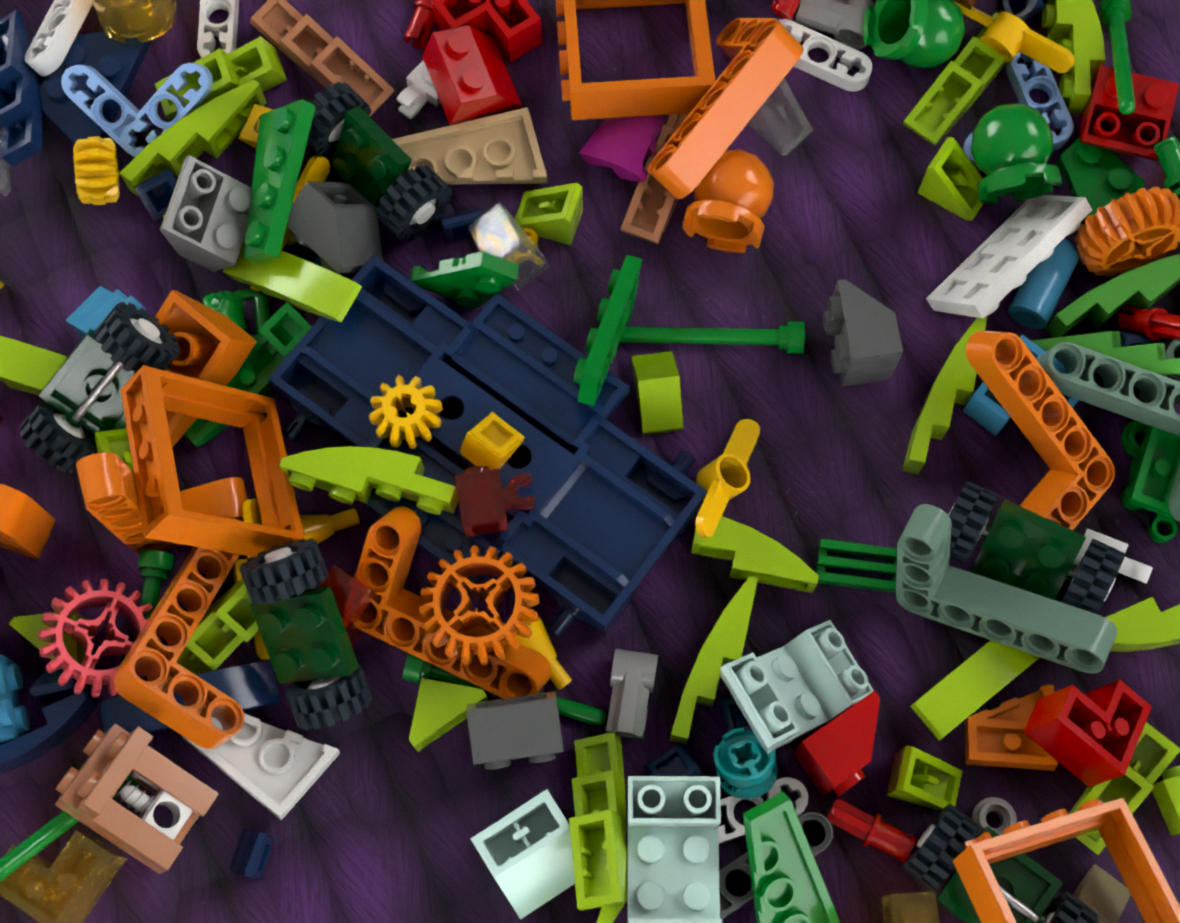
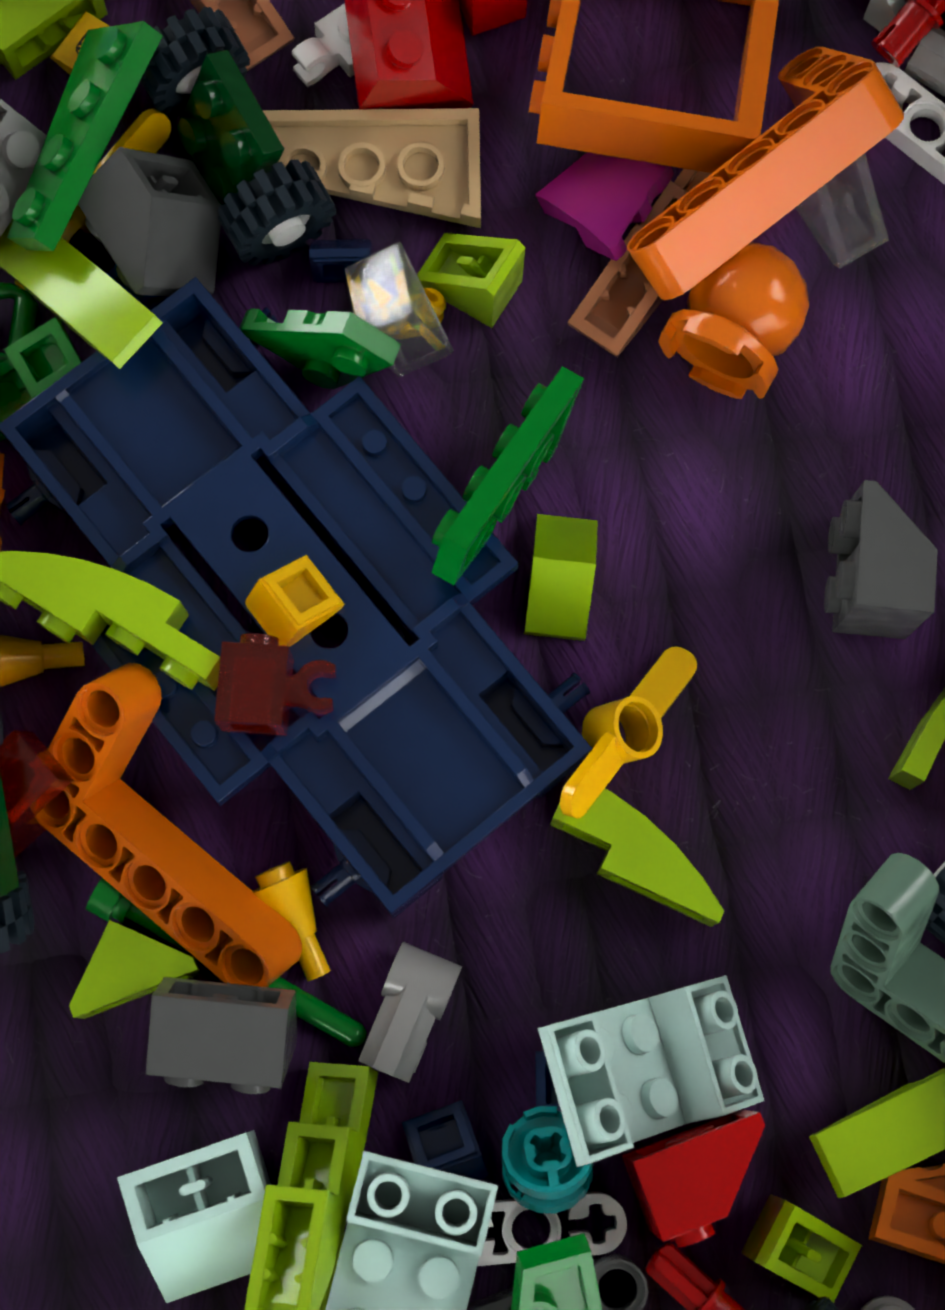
camera: 10 degrees right, 5 degrees up
yellow gear [369,375,443,449] -> none
orange gear [419,545,540,665] -> none
green piece [619,321,805,354] -> none
lime slope [669,576,758,744] -> none
green tile [816,539,897,593] -> none

